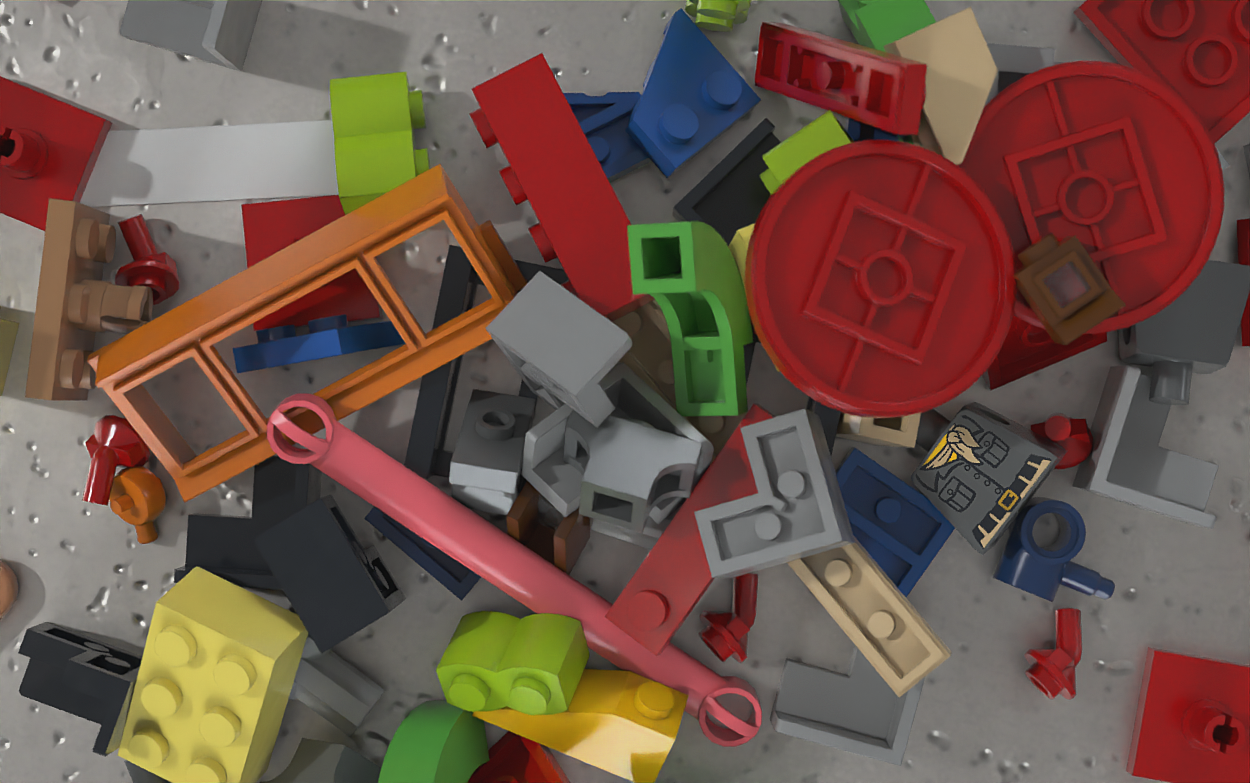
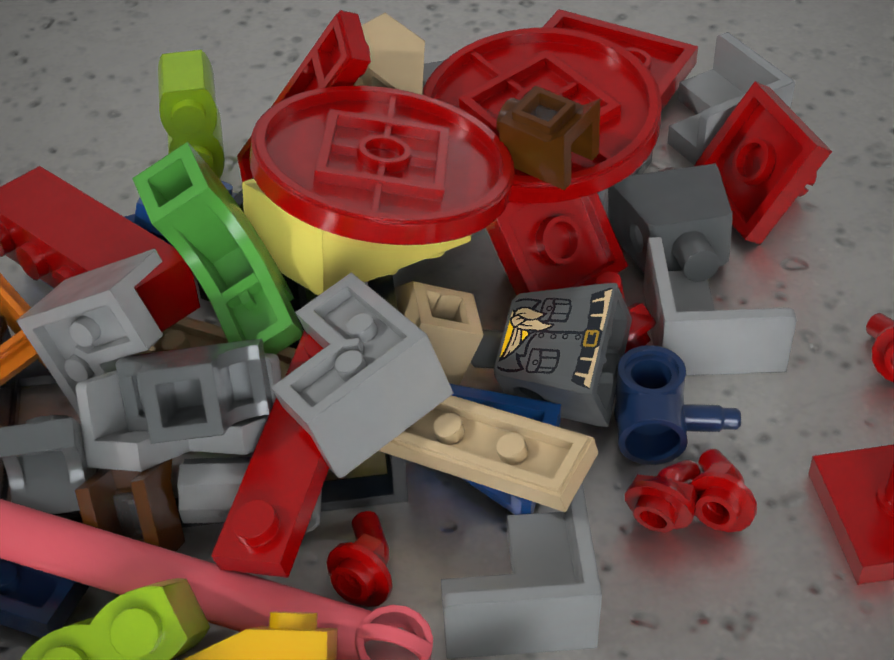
camera: 20 degrees left, 45 degrees down
none -> red plate [625,460,701,533]

